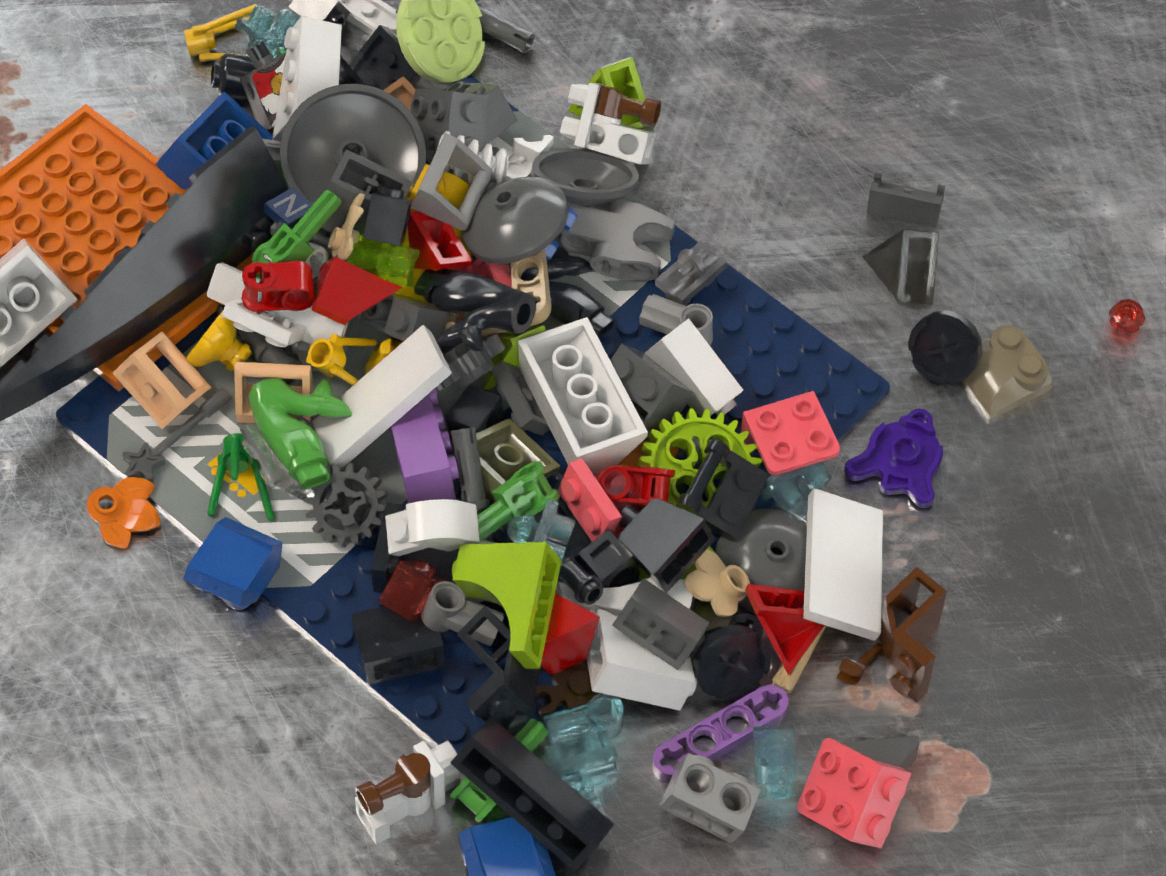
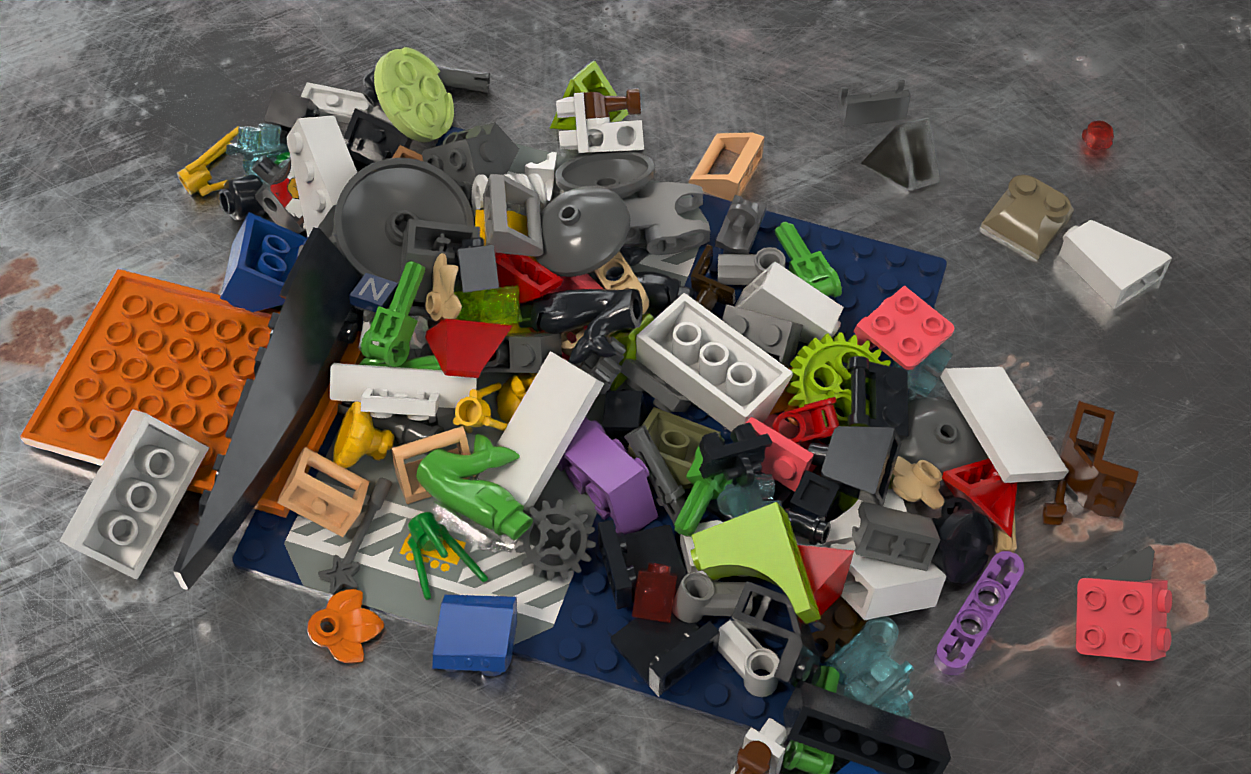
camera: 25 degrees left, 0 degrees up
red piece [241,261,315,312] -> none
white brick [385,499,480,556] -> none
light grey brick [659,753,761,843] -> none
clear light blue hips [753,724,797,801] -> none
dark purple tile [844,409,943,508] -> none
black tile [908,311,983,384] -> none
none -> light nougat tile [689,132,765,201]
none -> dark brown bracket [691,244,736,313]
none -> black hips [699,422,773,487]
none -> white piece [718,620,780,697]
none -> bright green connector [775,221,842,298]
none -> white slope [1059,220,1172,309]

